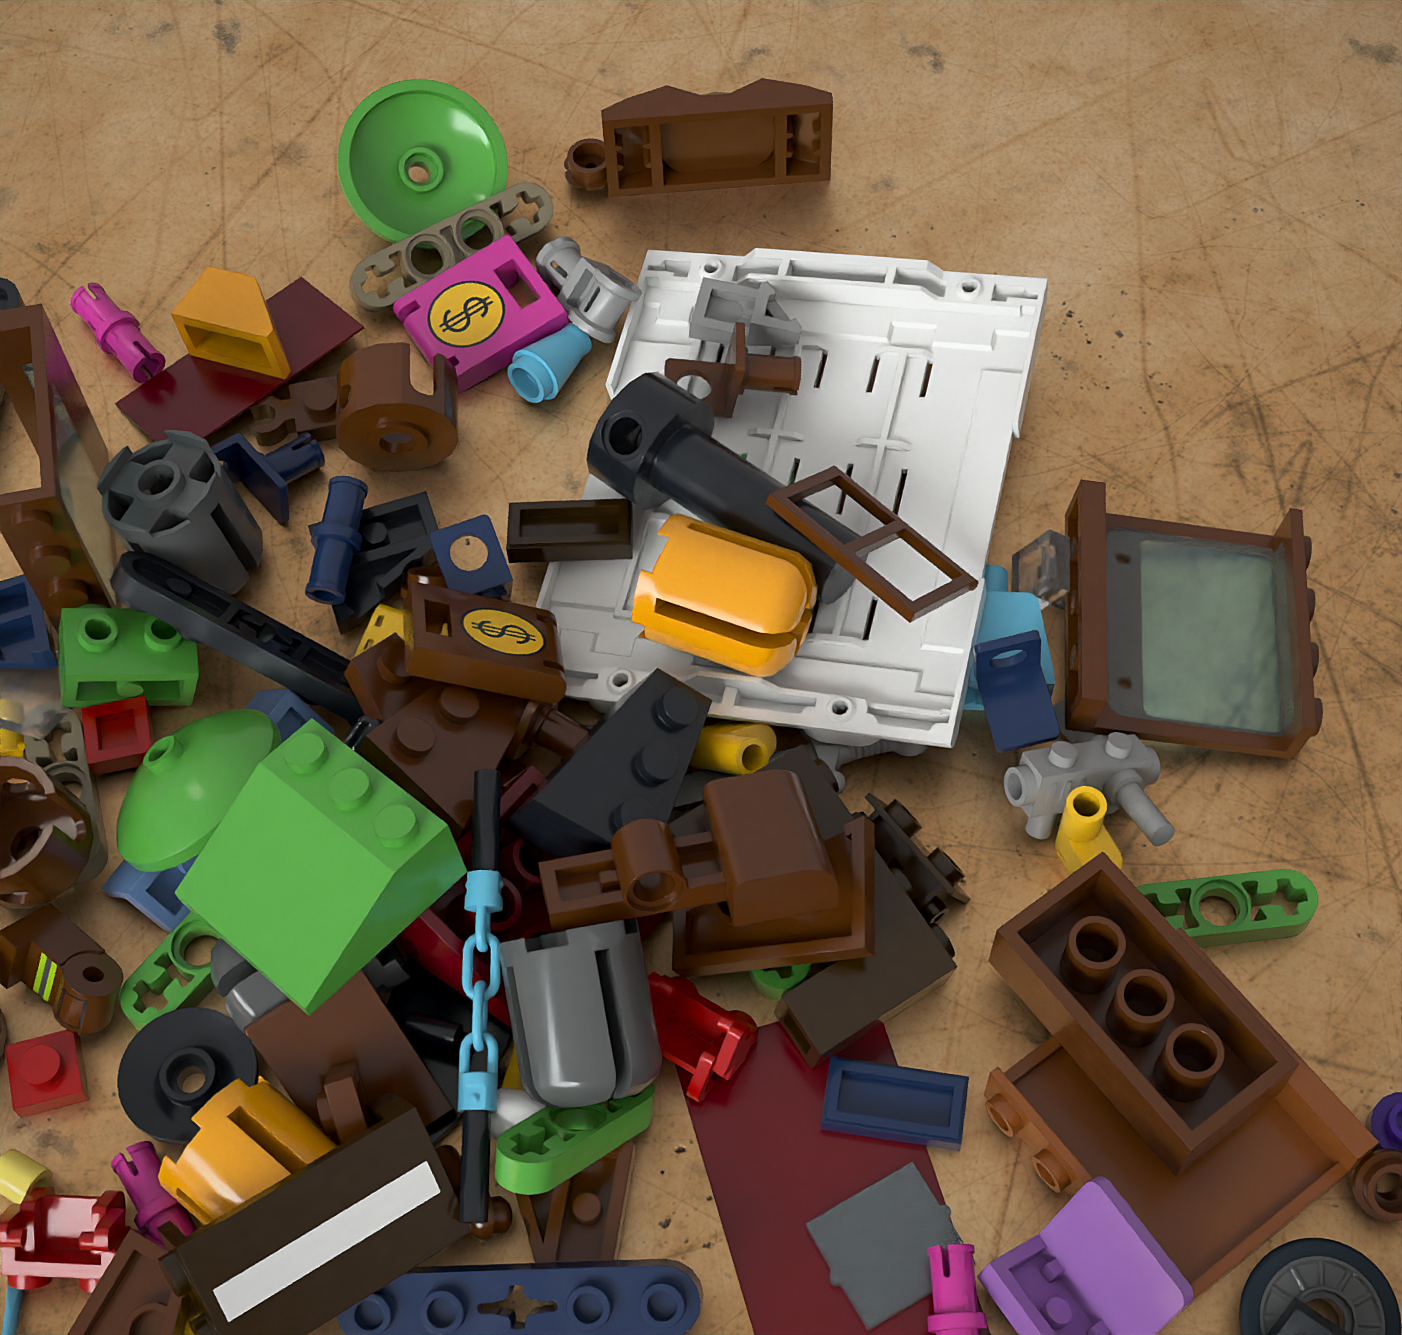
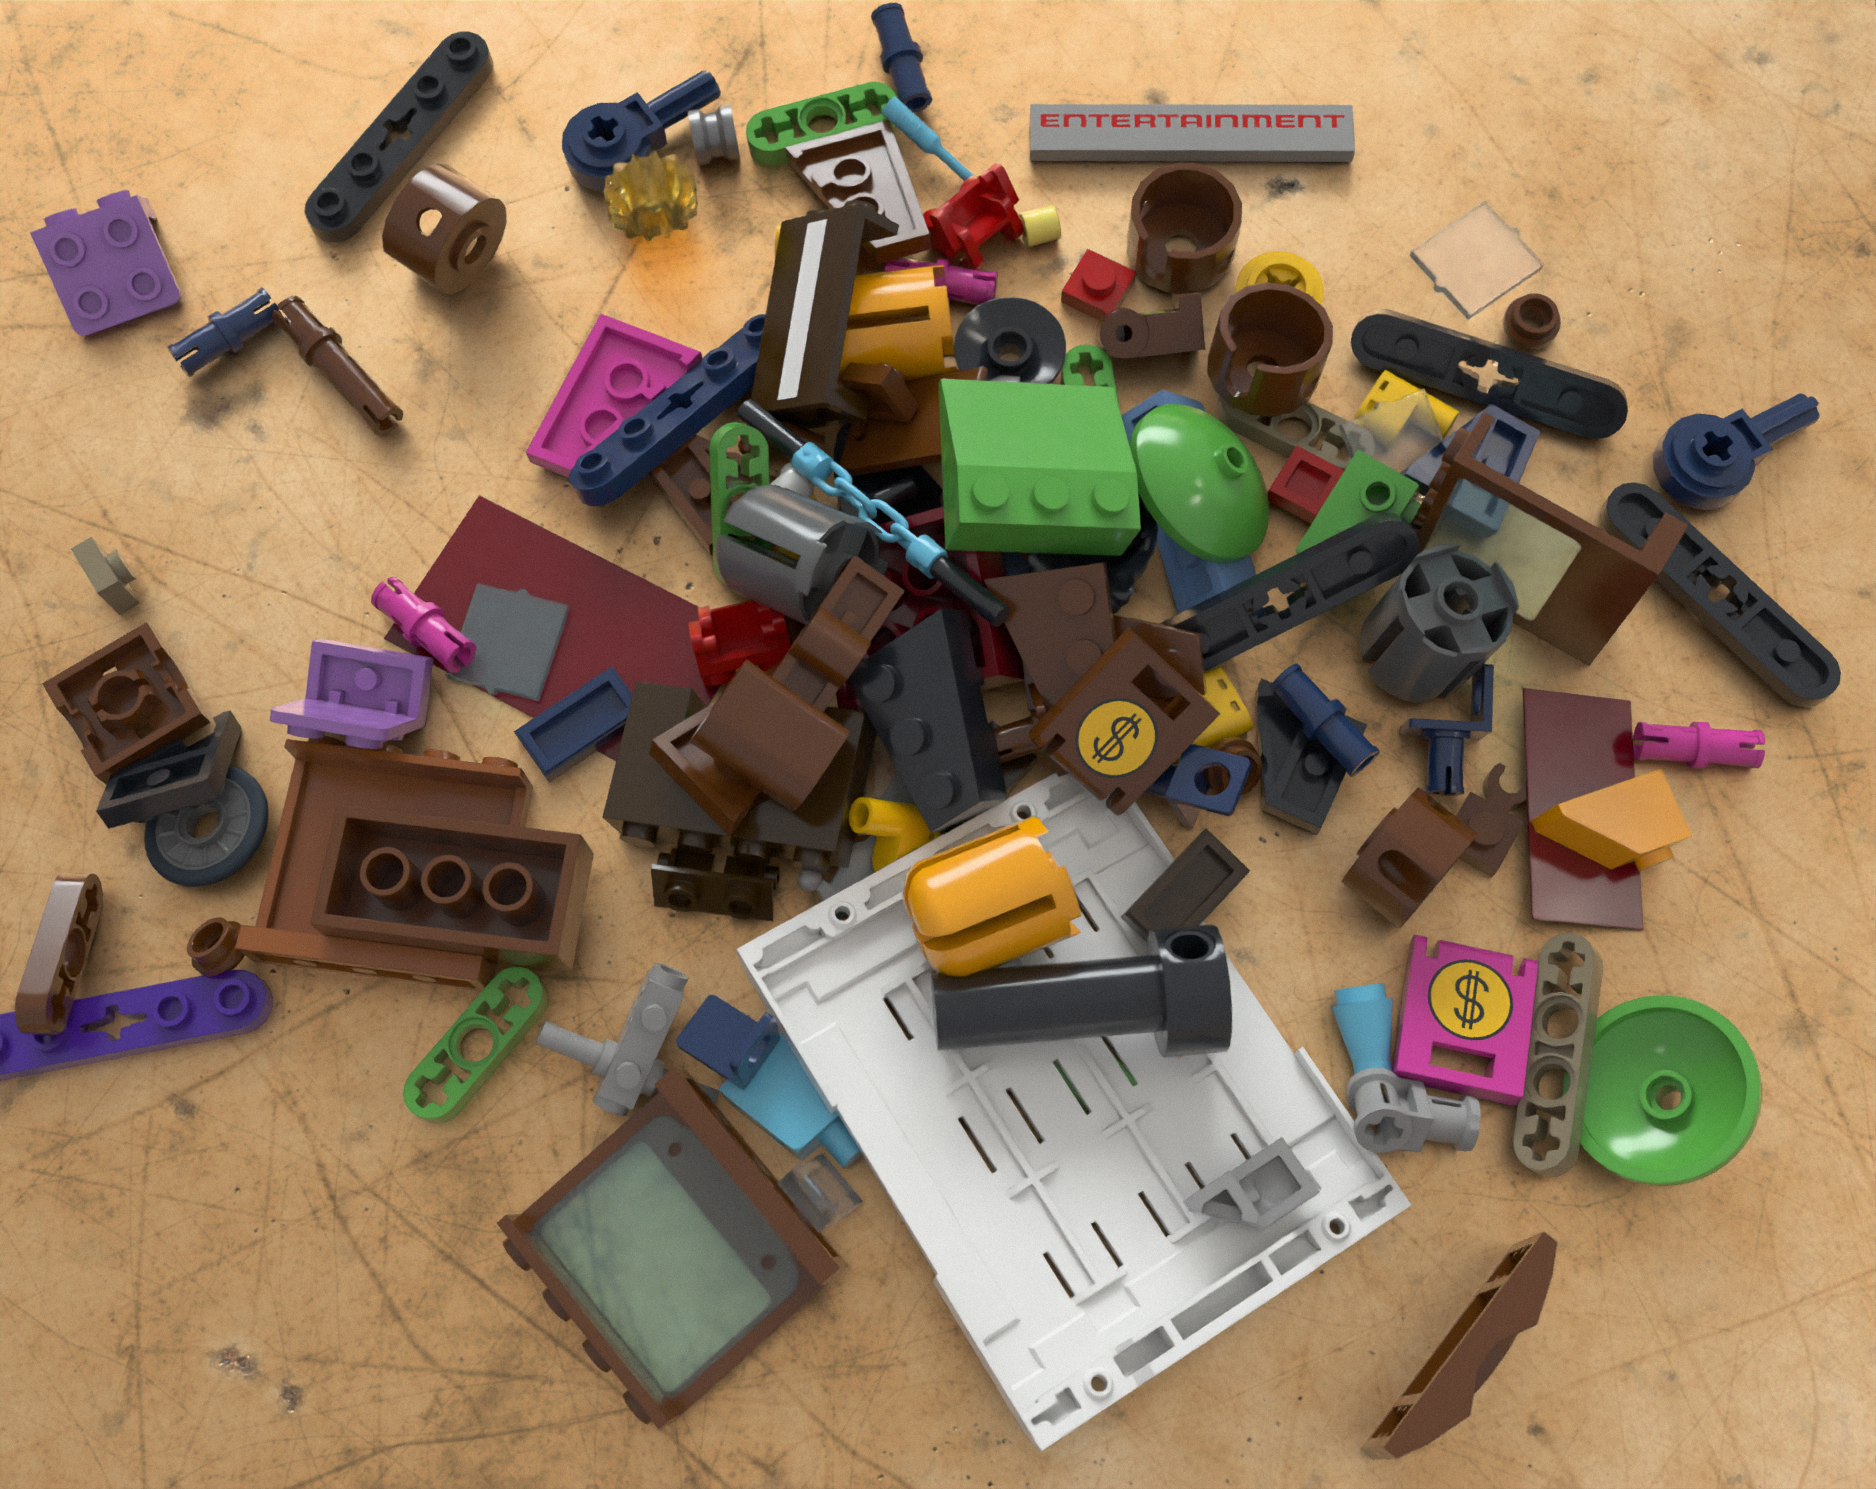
camera: 135 degrees right, 10 degrees up
reddish brown plate [564,138,608,191] -> none
reddish brown bracket [664,322,801,418] -> none
reddish brown window [765,465,978,623] -> none
yellow piece [1055,786,1123,875] -> none

